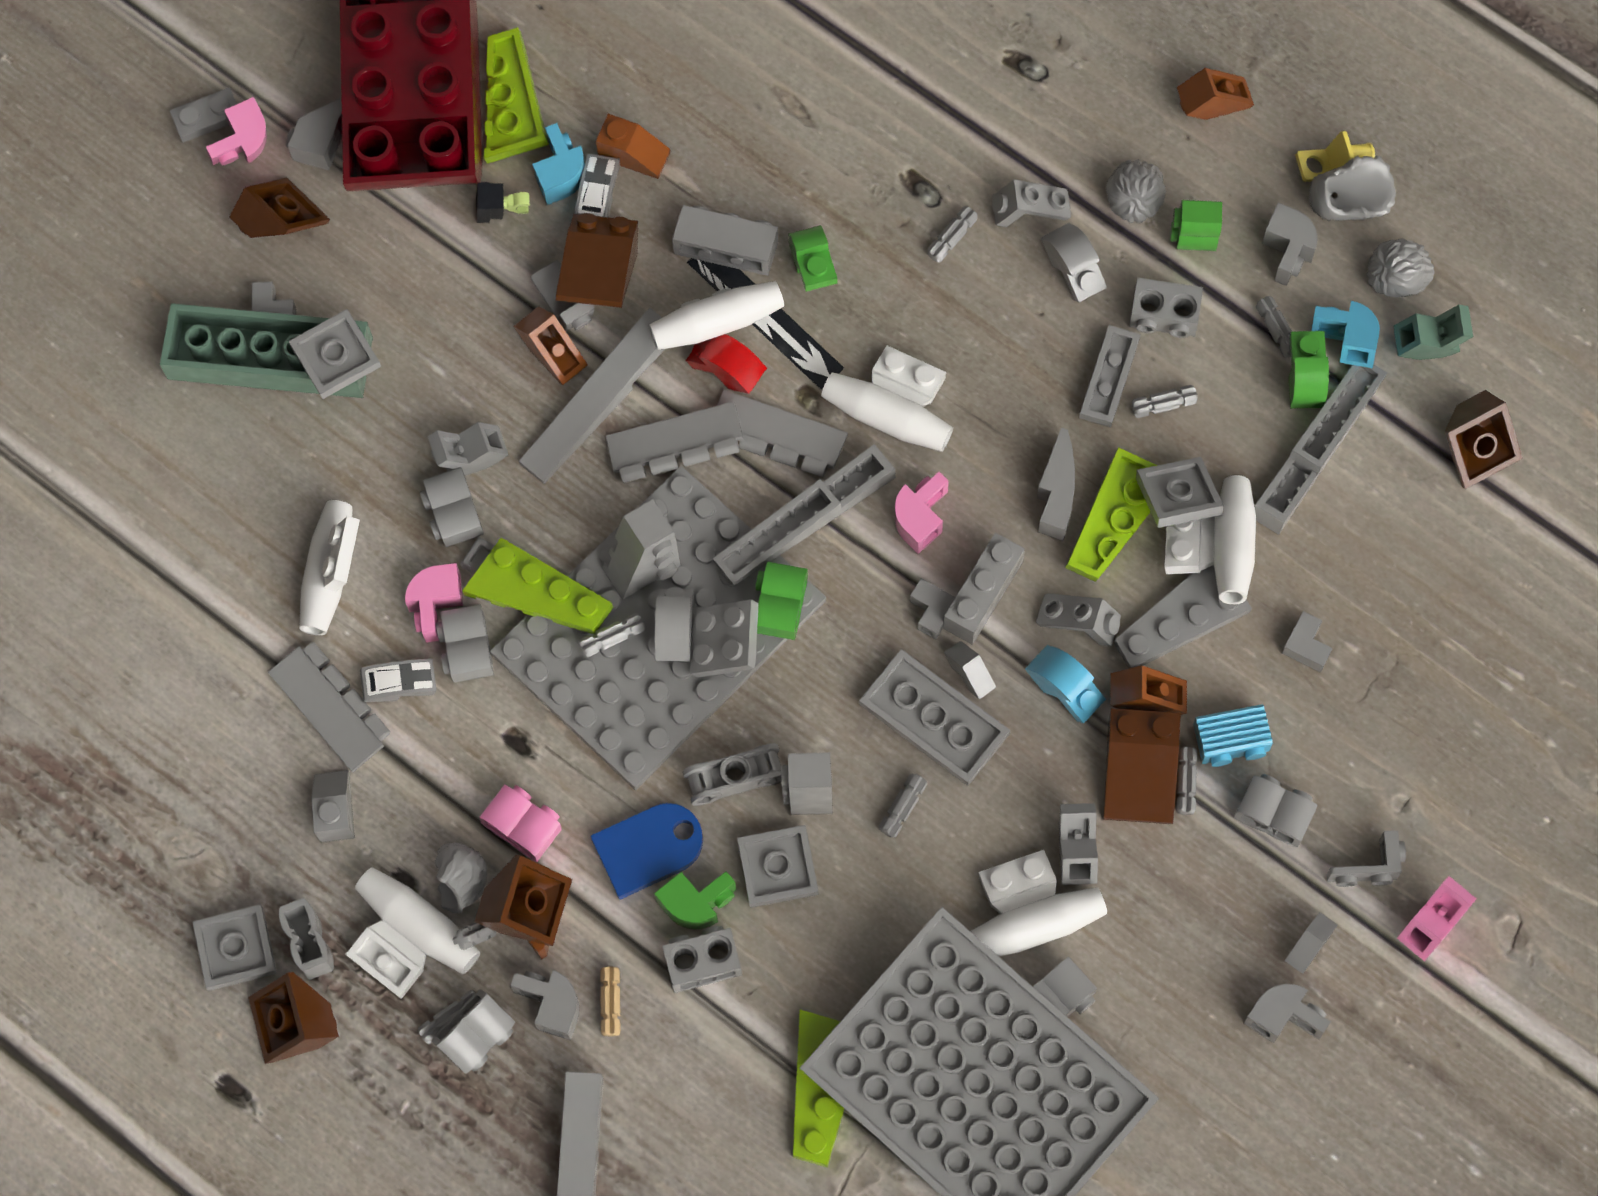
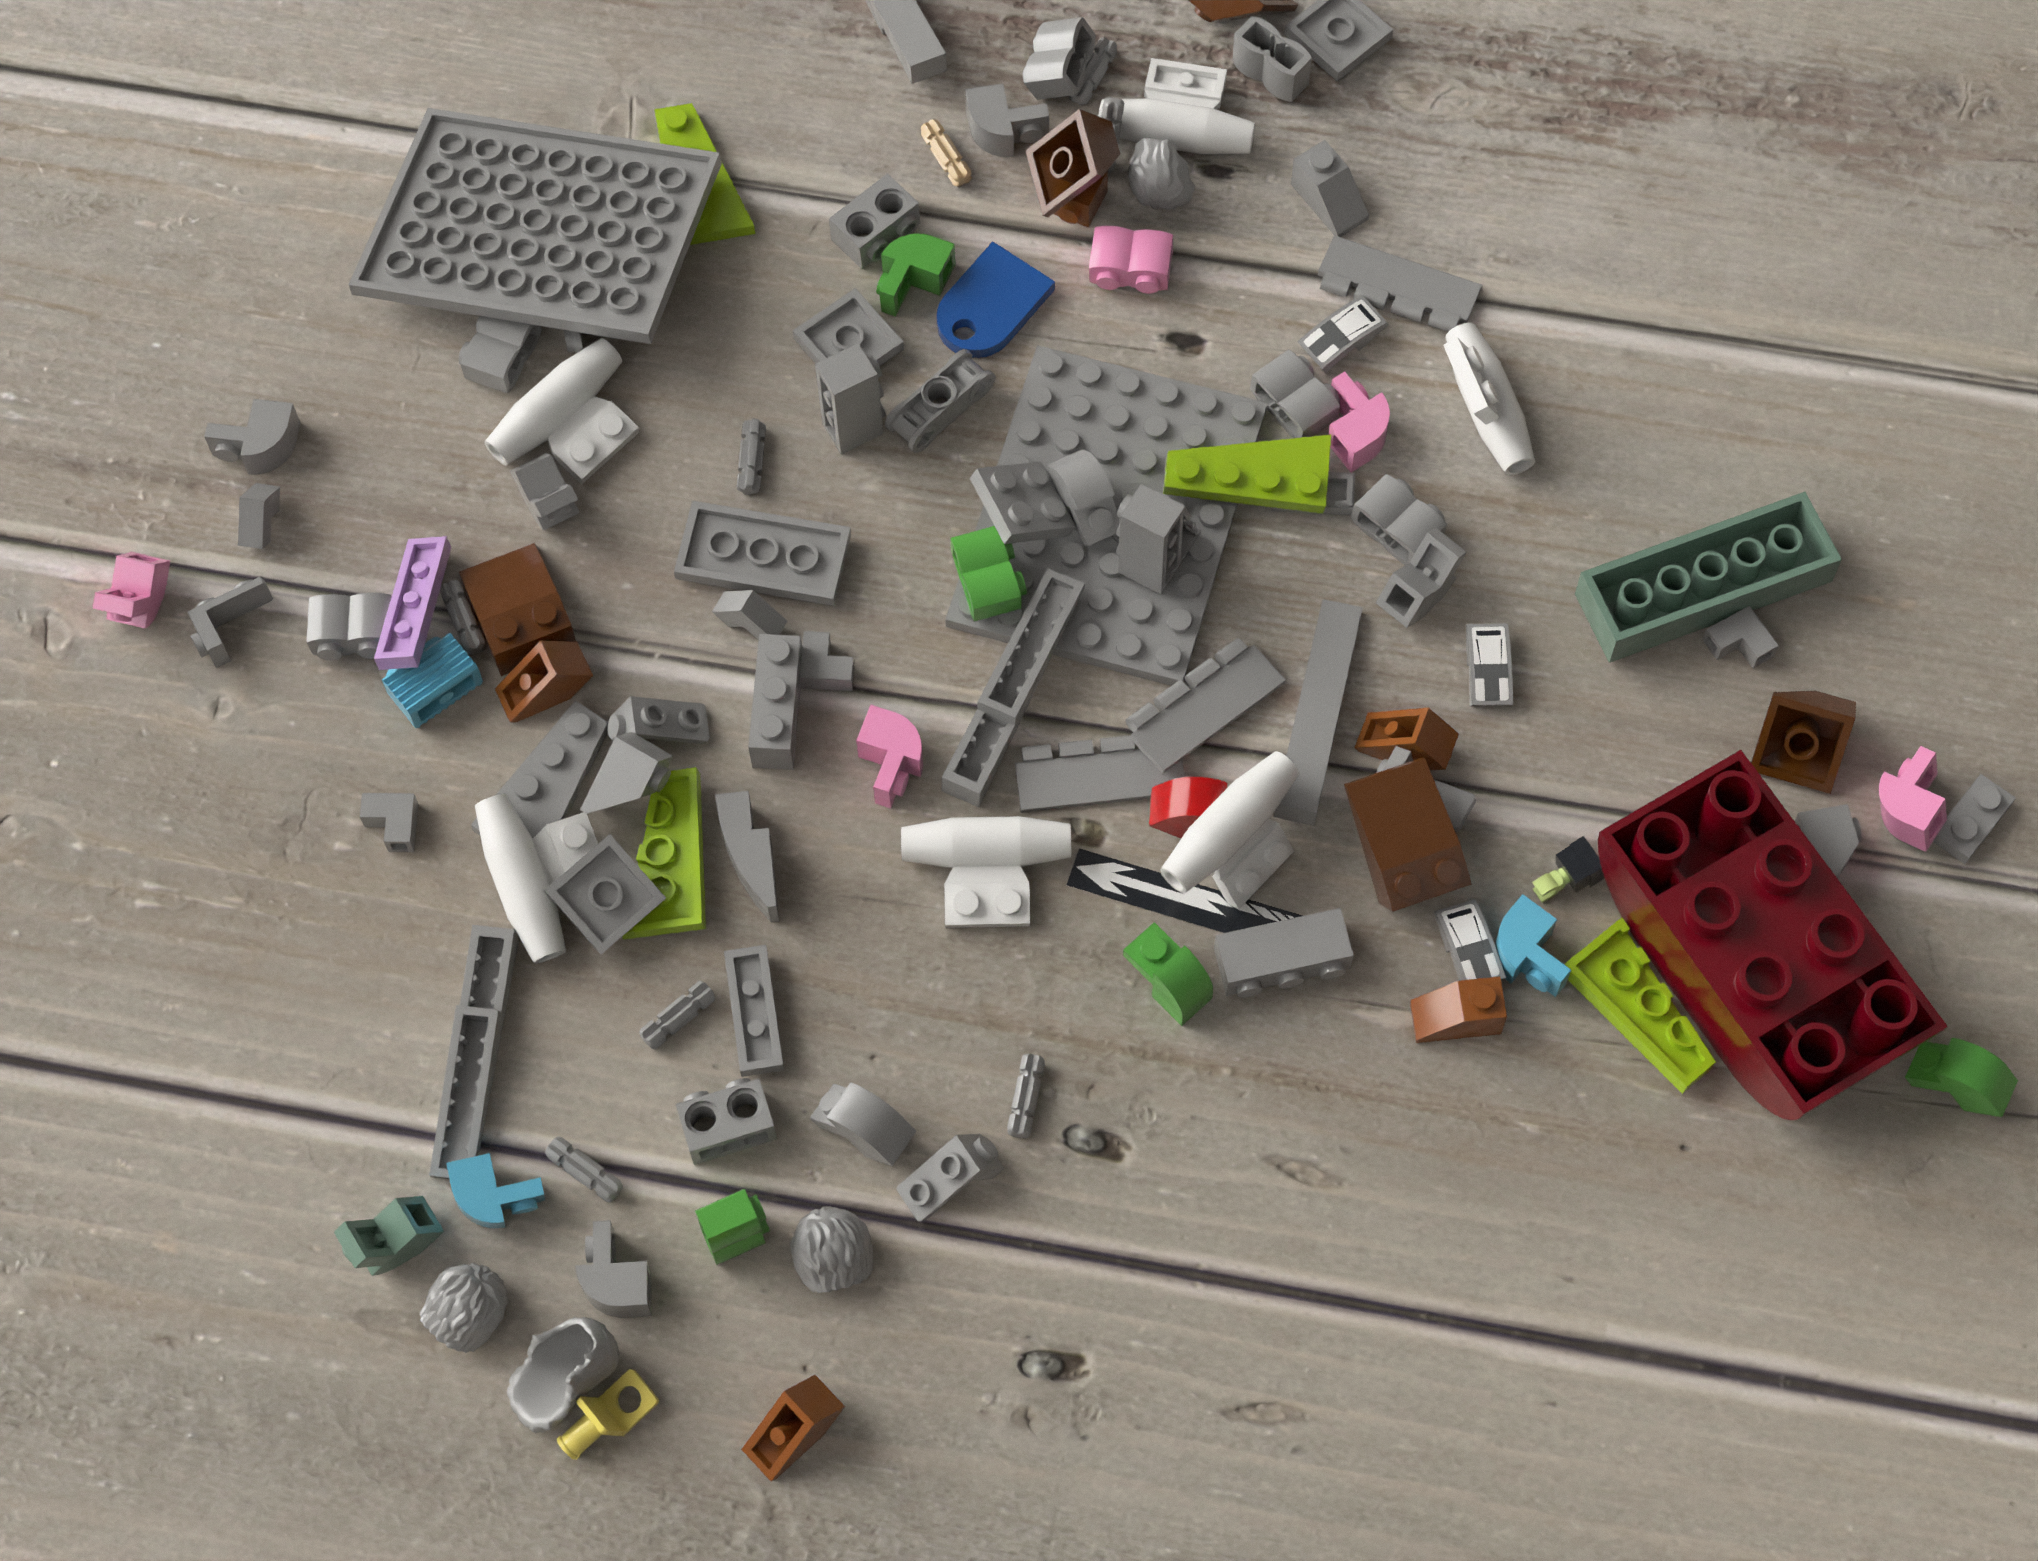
camera: 150 degrees right, 5 degrees down
light grey plate [289,309,381,399] -> none
light grey axle [579,613,645,657] -> none
medium azure brick [1025,645,1106,724] -> none
bright green brick [1288,331,1329,409] -> none
reddish brown slope [1445,390,1523,489] -> none
none -> lavender plate [374,536,451,670]
none -> light grey slope [580,732,673,814]
none -> slope [1466,623,1513,706]

